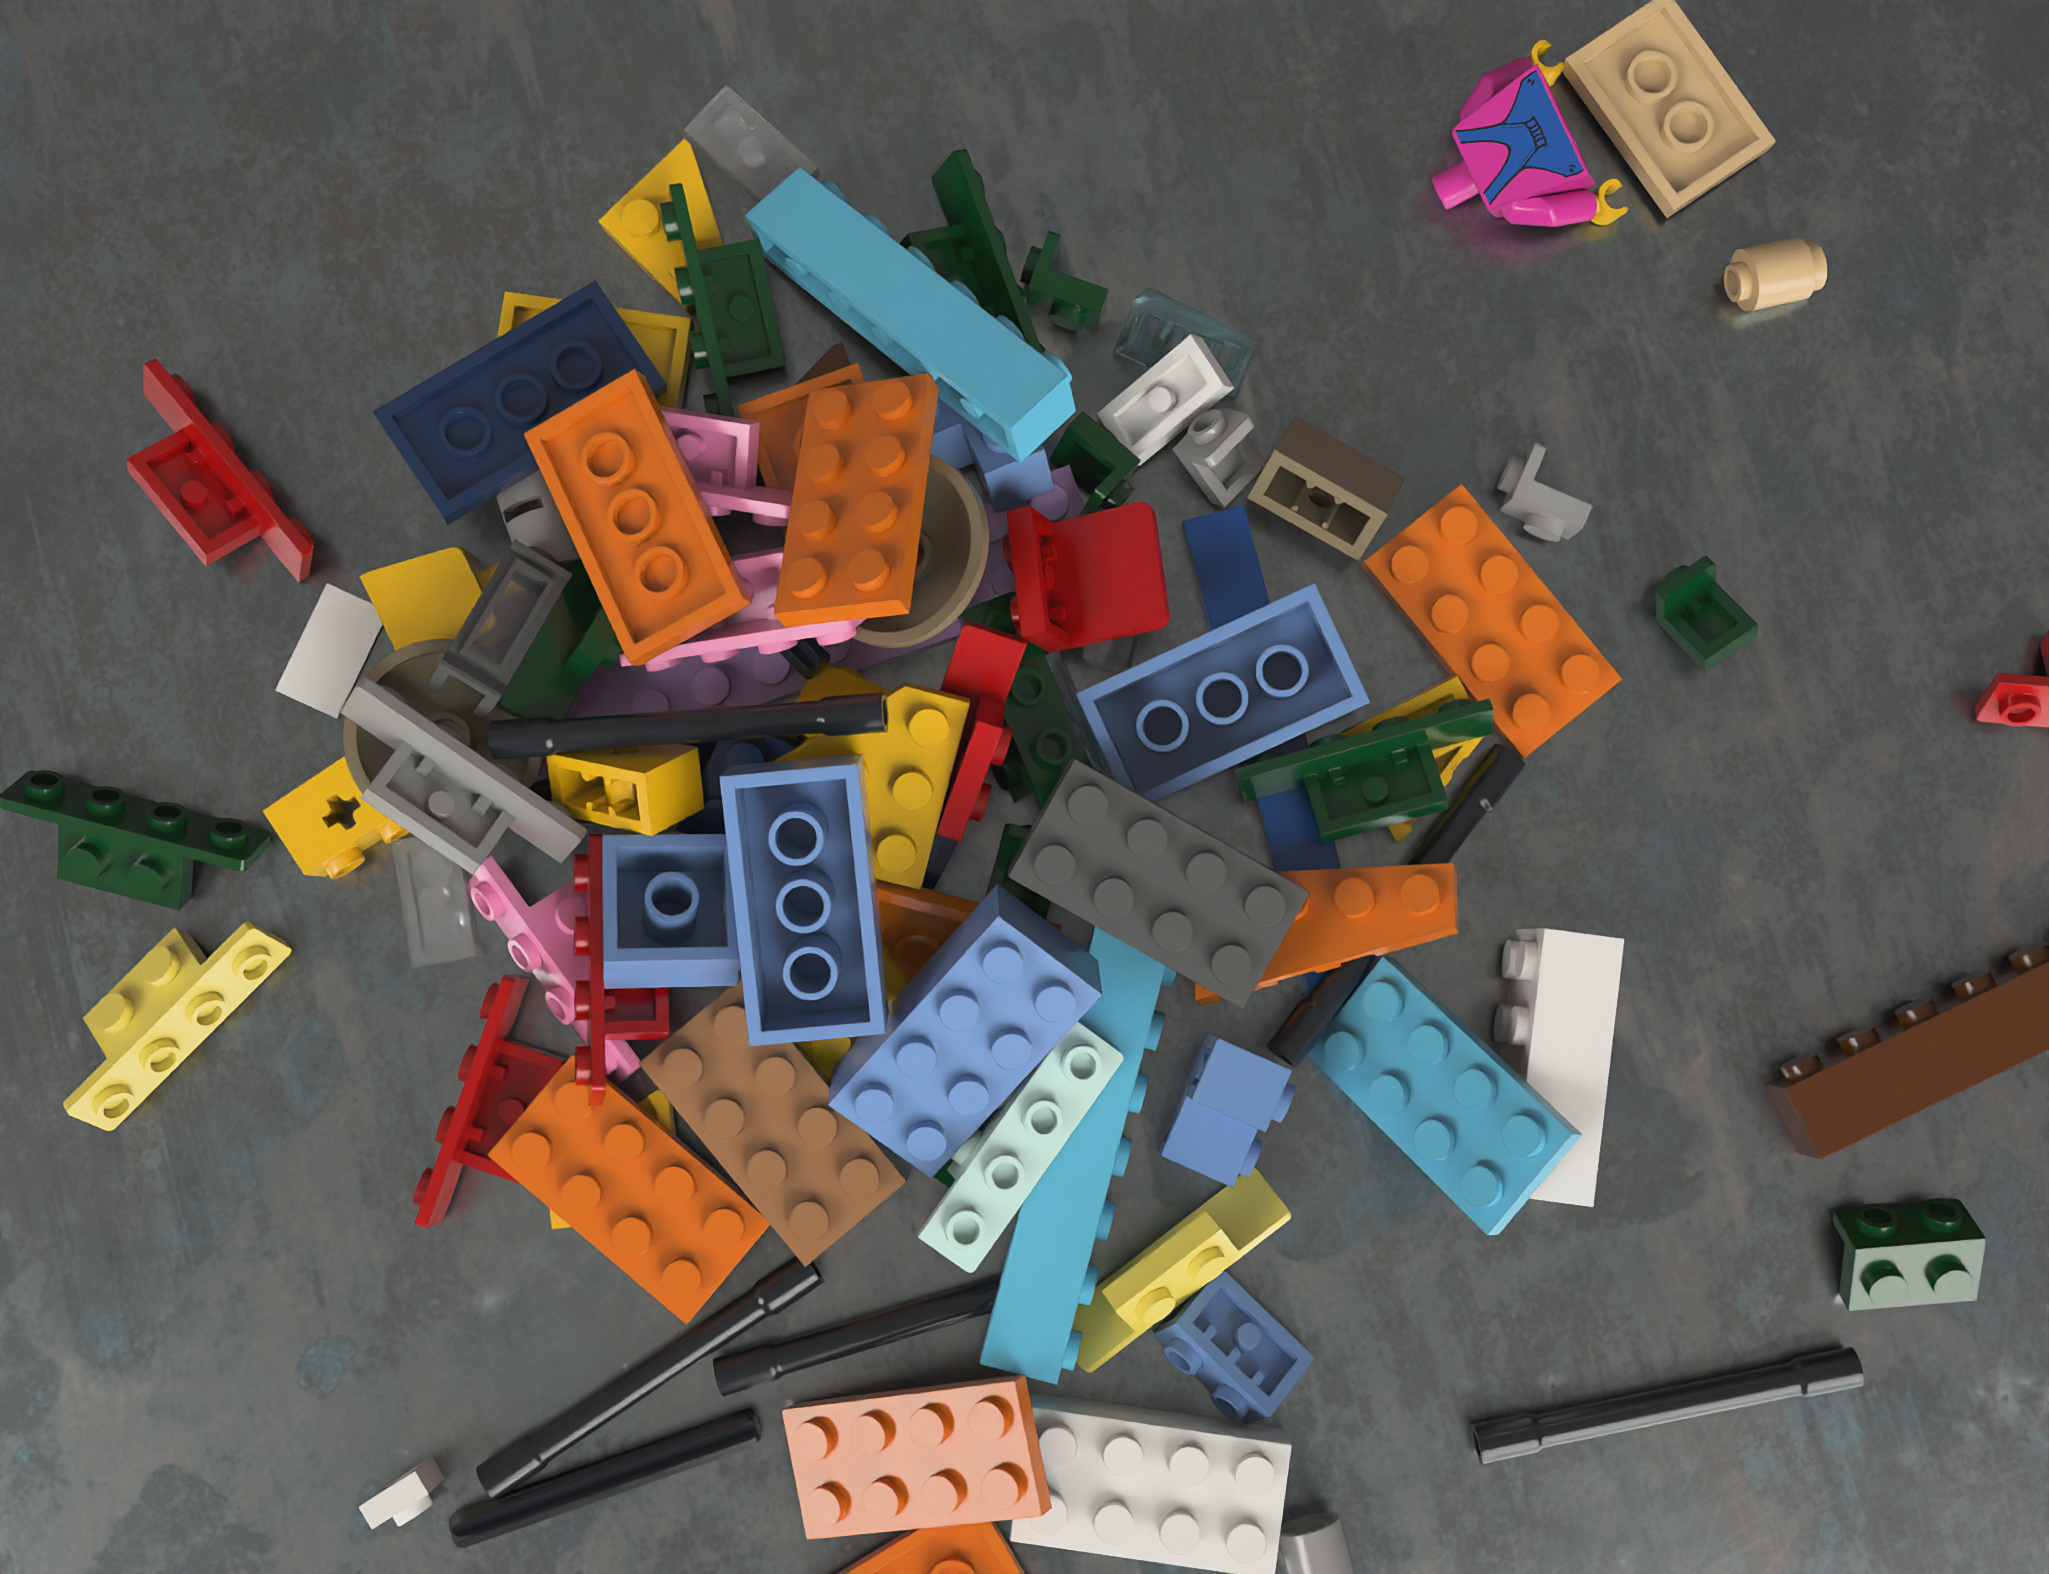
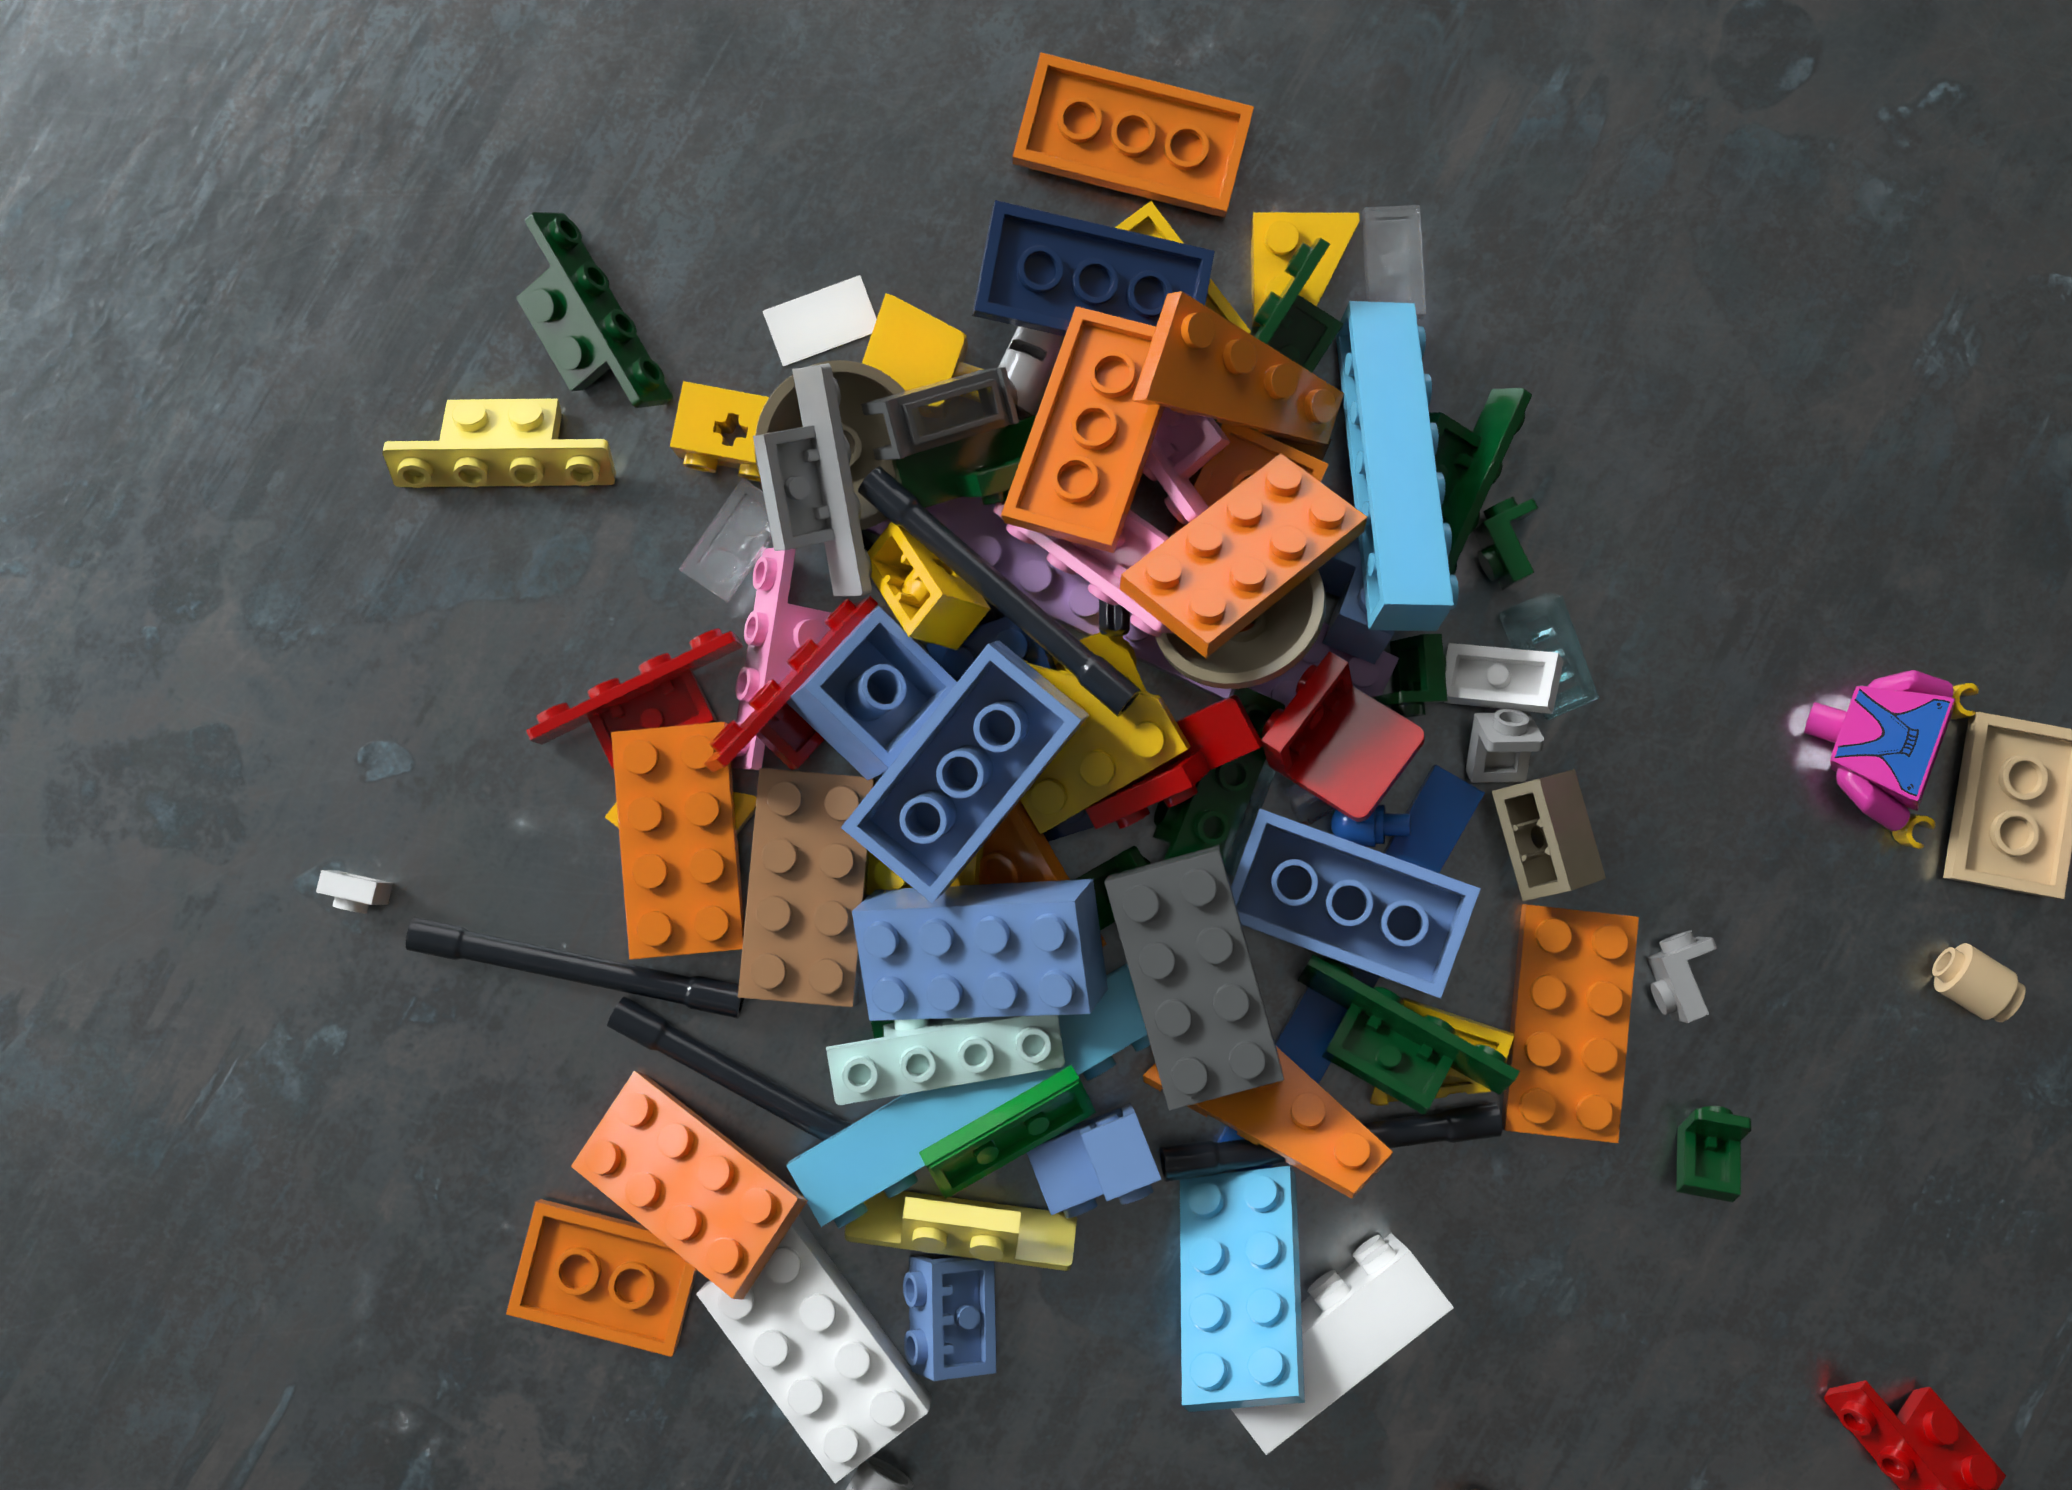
camera: 45 degrees right, 0 degrees up
red bracket [127,359,314,583] -> none
black axle [449,1409,762,1548] -> none
none -> green tile [919,1065,1096,1199]
none -> orange plate [1012,52,1254,218]
none -> orange wing [1132,291,1344,446]
none -> blue cylinder [1331,805,1411,847]

